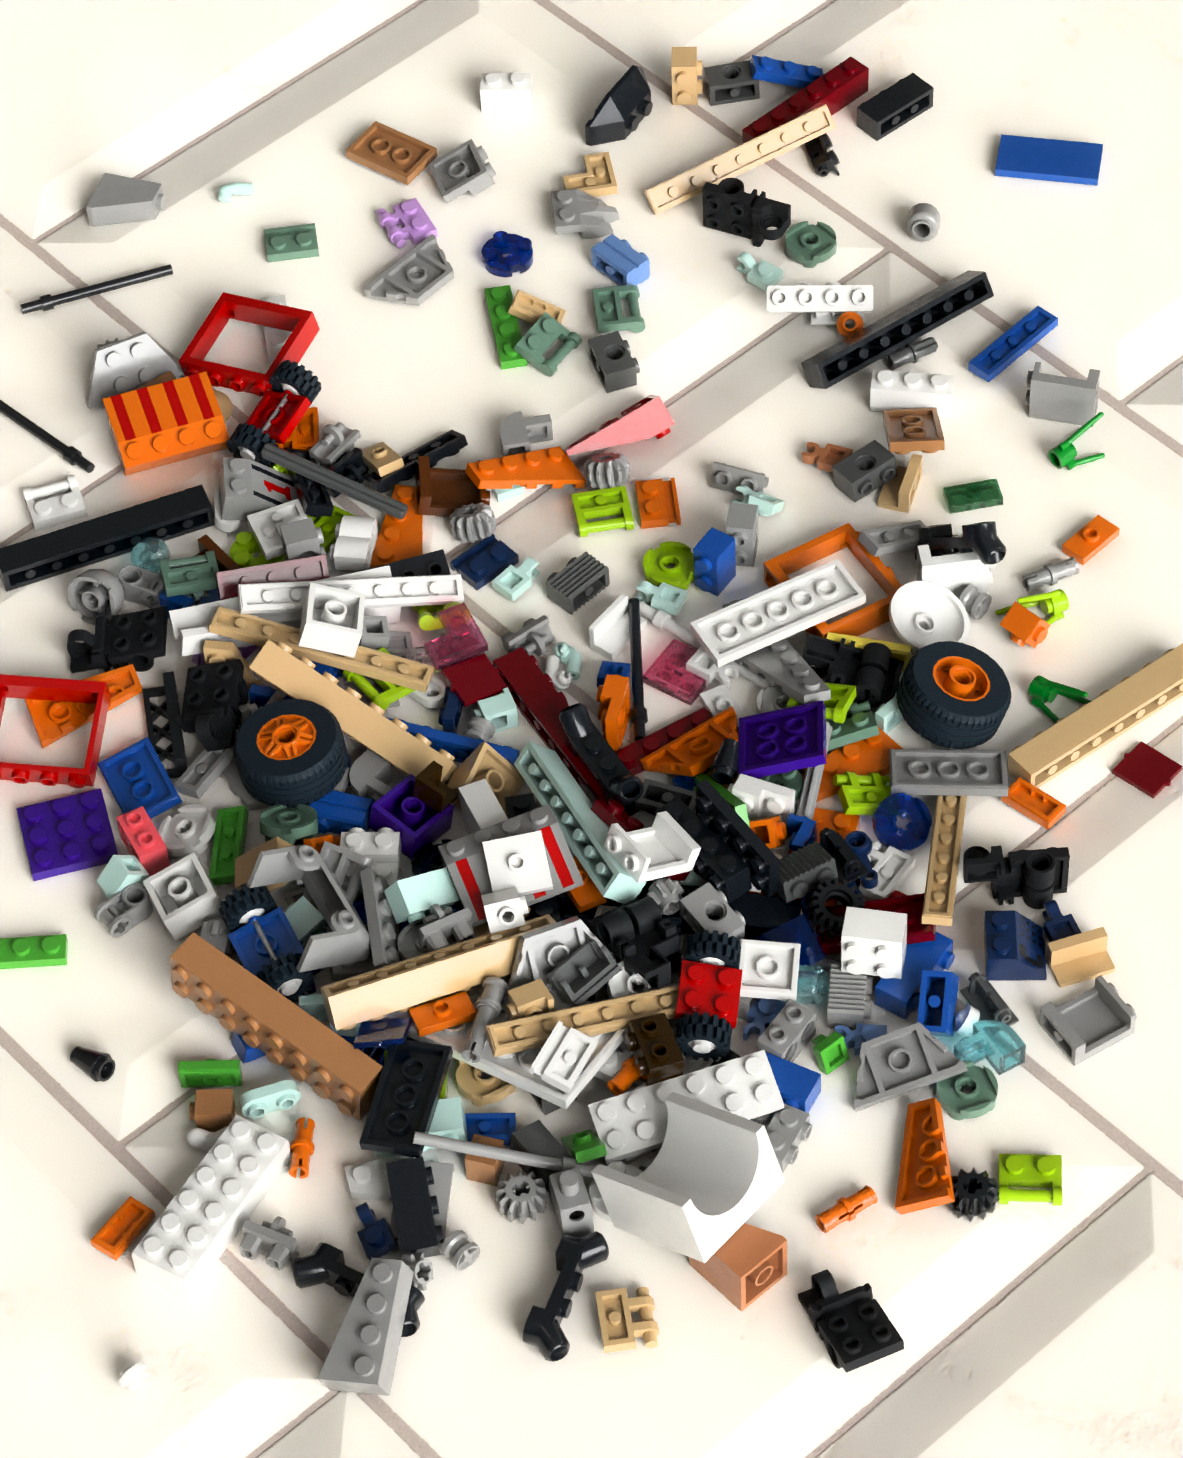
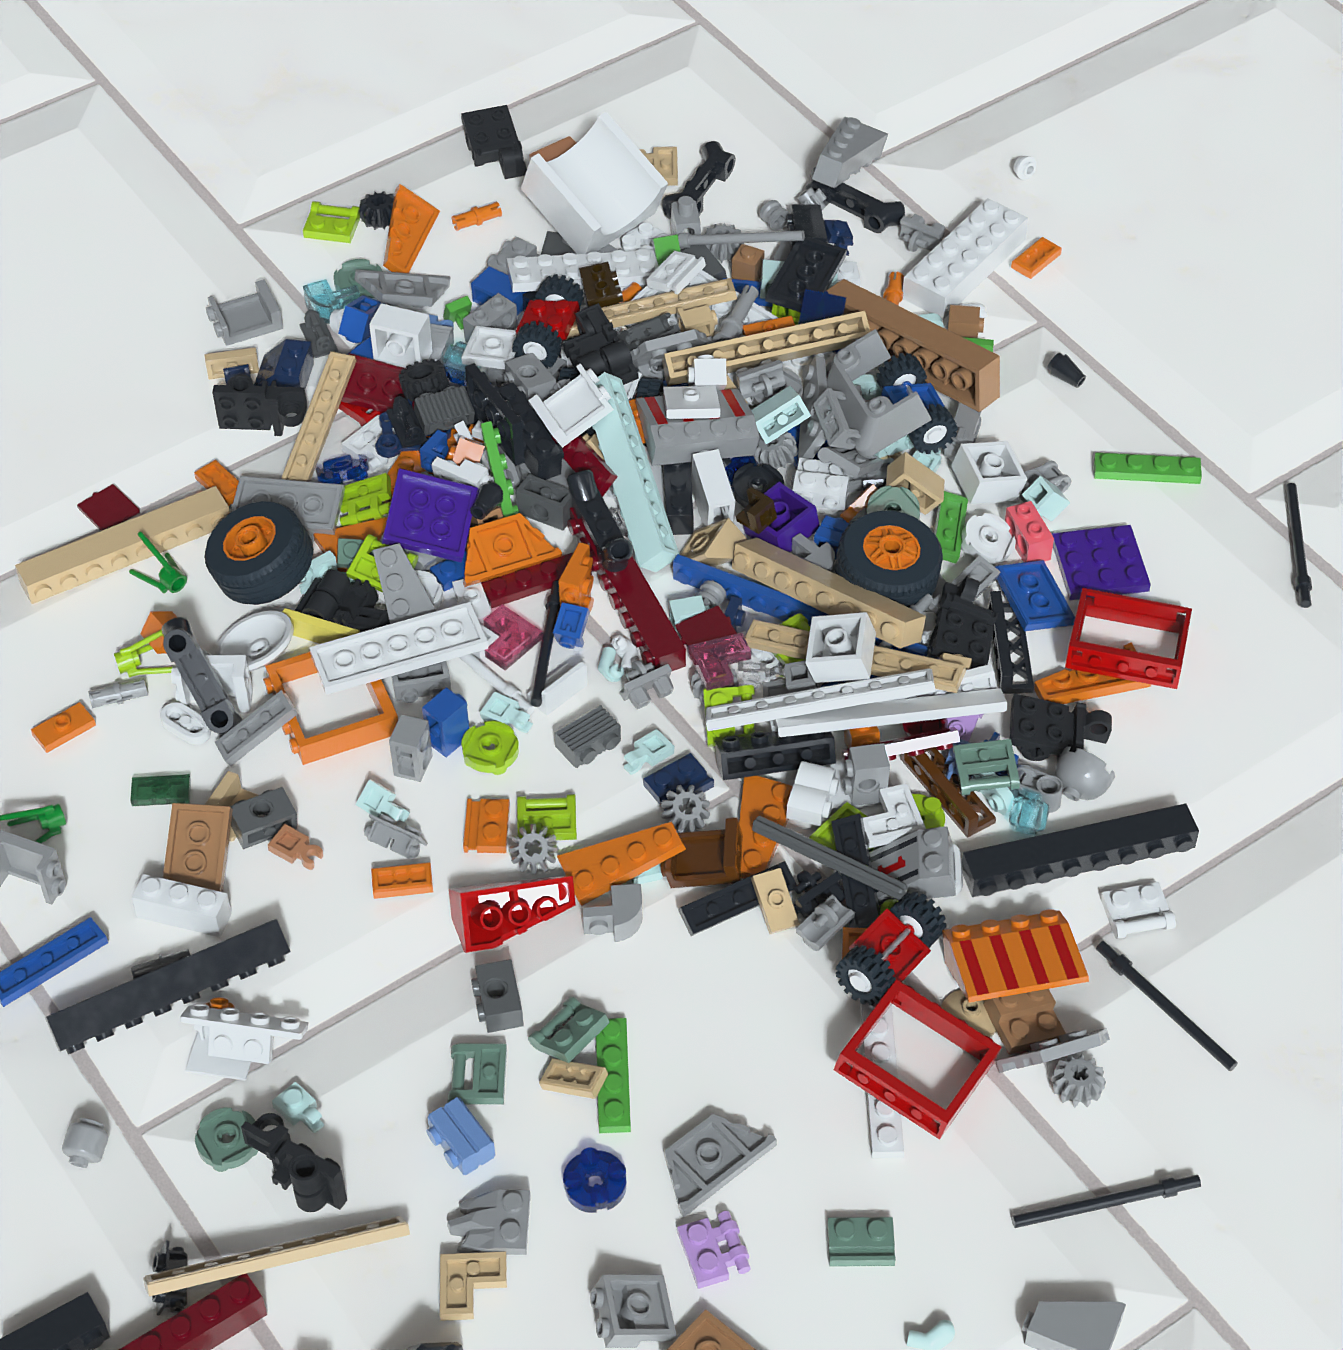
camera: 175 degrees left, 0 degrees up
none -> orange plate [371,862,433,899]
none -> light grey hinge [813,388,861,449]

